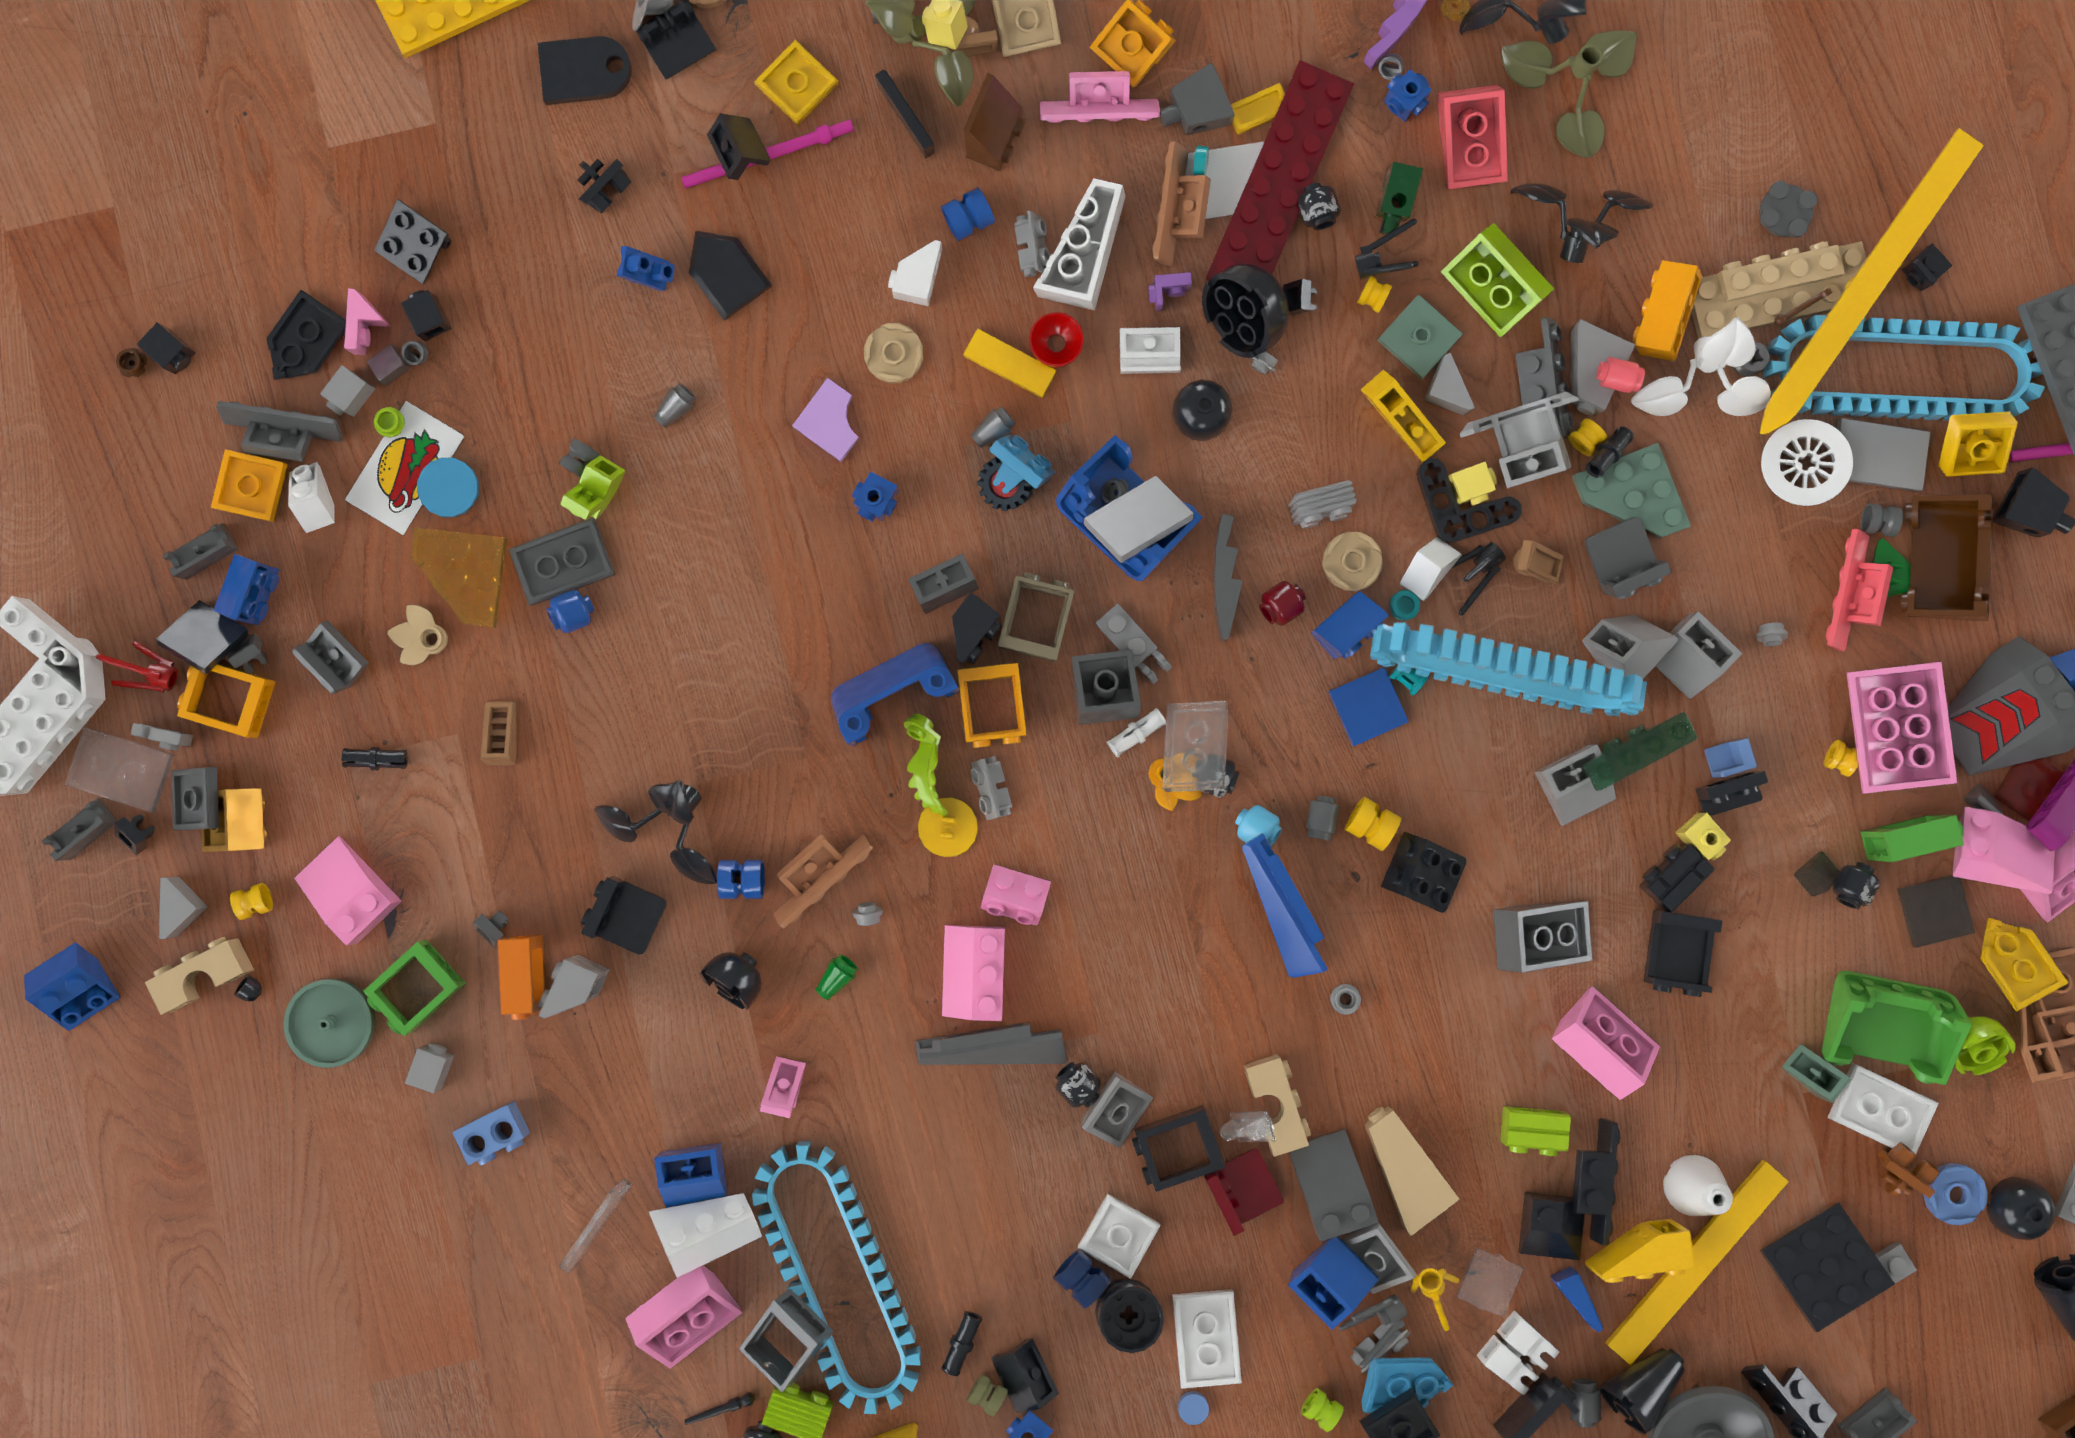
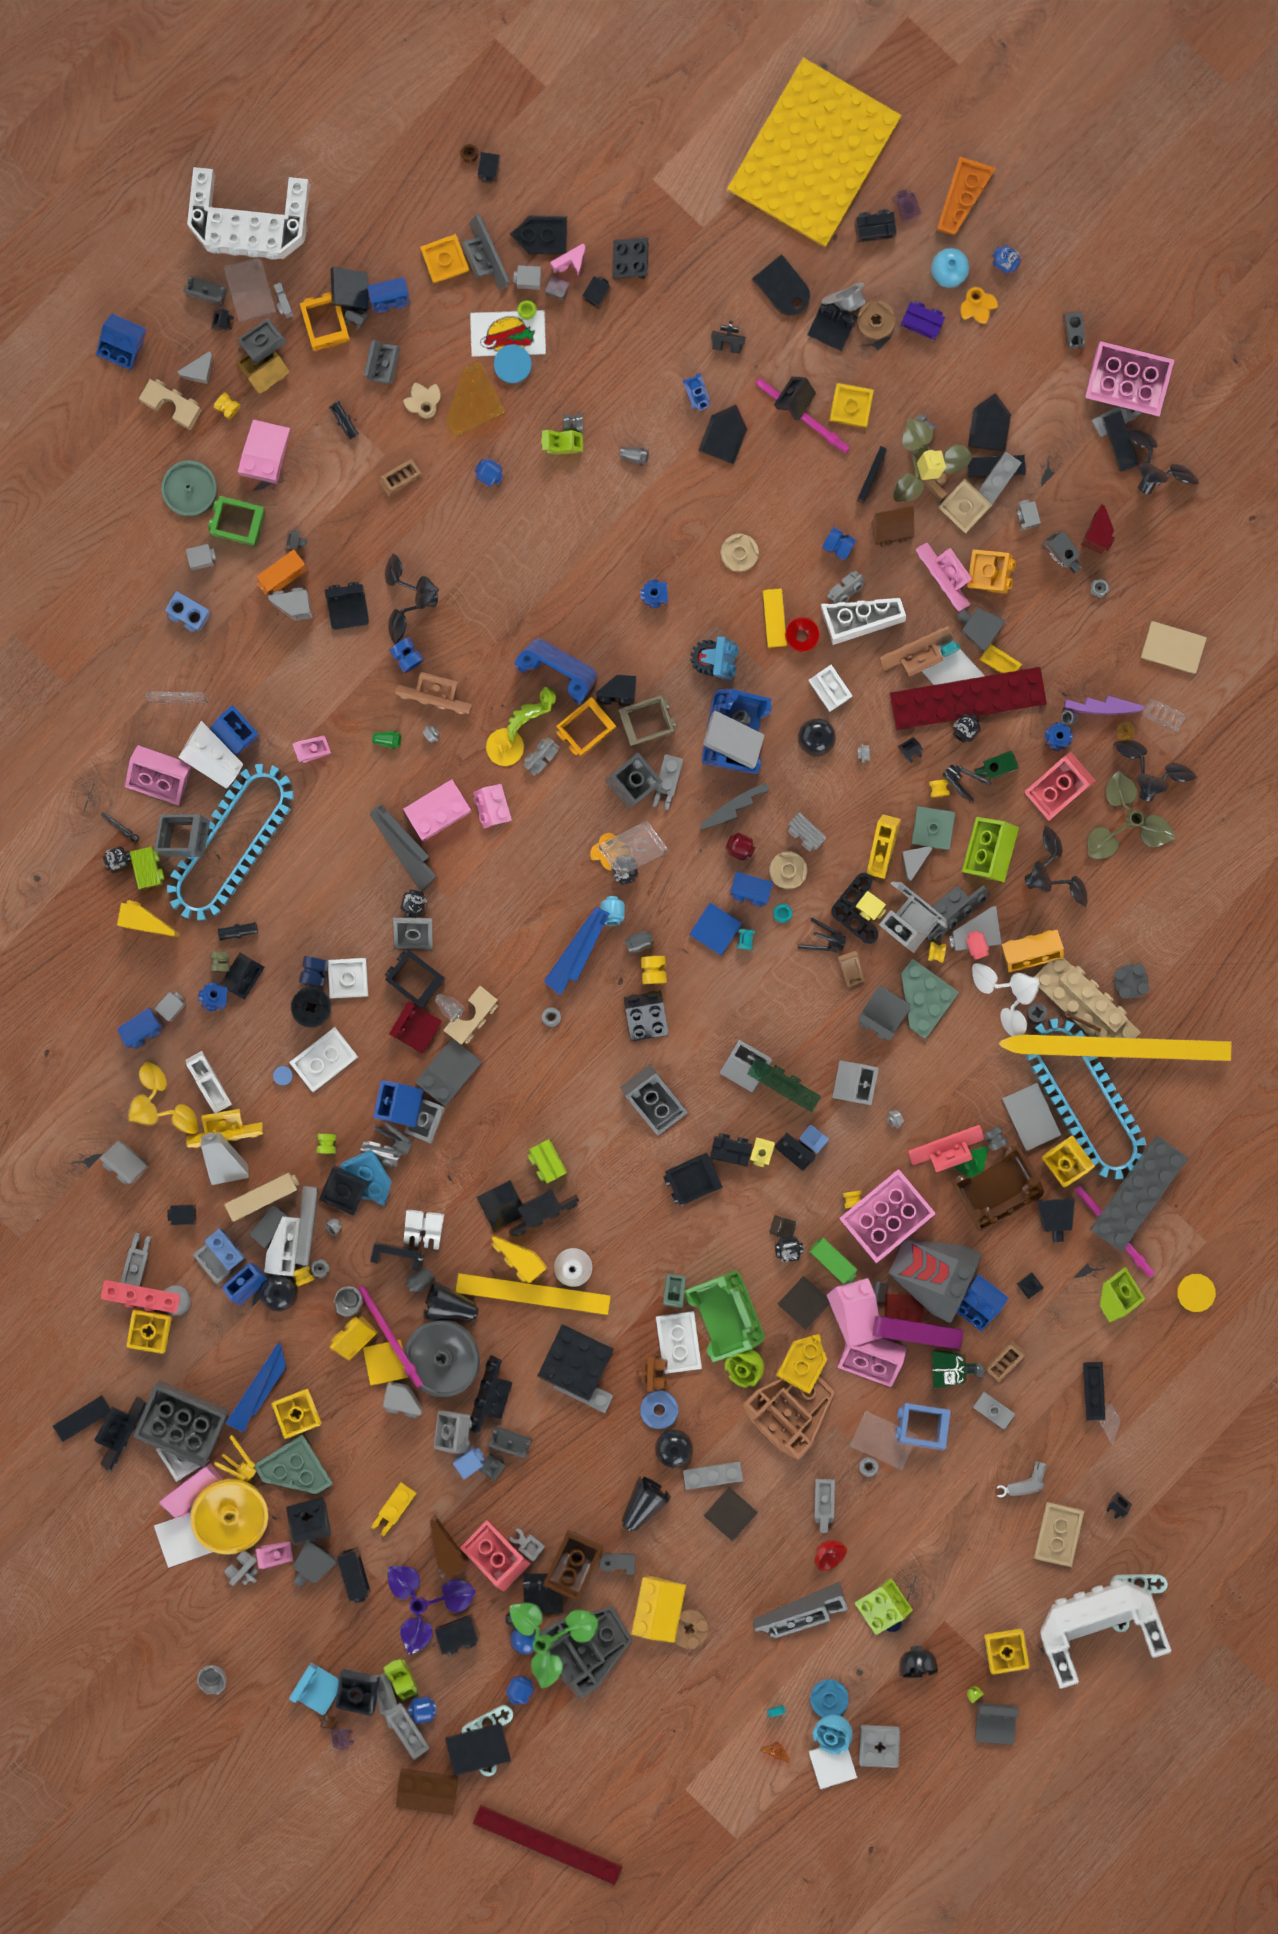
camera: 60 degrees right, 0 degrees up
red plant [96,641,178,693] -> none
dark grey hinge [163,523,238,580] -> none
black hinge [234,975,262,1002] -> none
white slope [288,462,335,533] -> none
dark grey hinge [401,341,429,365] -> none
dark grey tile [509,518,616,606] -> none
black cylinder [700,952,762,1010] -> none
lavender tile [792,378,859,462] -> none
white slope [888,240,942,306] -> none
dark grey hinge [908,553,979,614] -> none
flat silver cone [970,406,1016,448] -> none
white pin [1107,708,1167,758] -> none
medium lavender bracket [1148,272,1192,311] -> none
black cylinder [1202,263,1289,358] -> none
tan slope [1364,1106,1460,1236] -> none
medium azure piece [1370,623,1647,716] -> none
white slope [1400,537,1461,602] -> none
yellow plant [1410,1268,1459,1331] -> none
clear piece [1456,1247,1524,1318] -> none
blue slope [1550,1267,1603,1333] -> none
bright pink slope [1552,986,1660,1100] -> none
light grey slope [1582,615,1679,678] -> none
black pin [1586,426,1634,478] -> none
white piece [1761,419,1853,506] -> none
black bracket [1901,243,1953,291] -> none

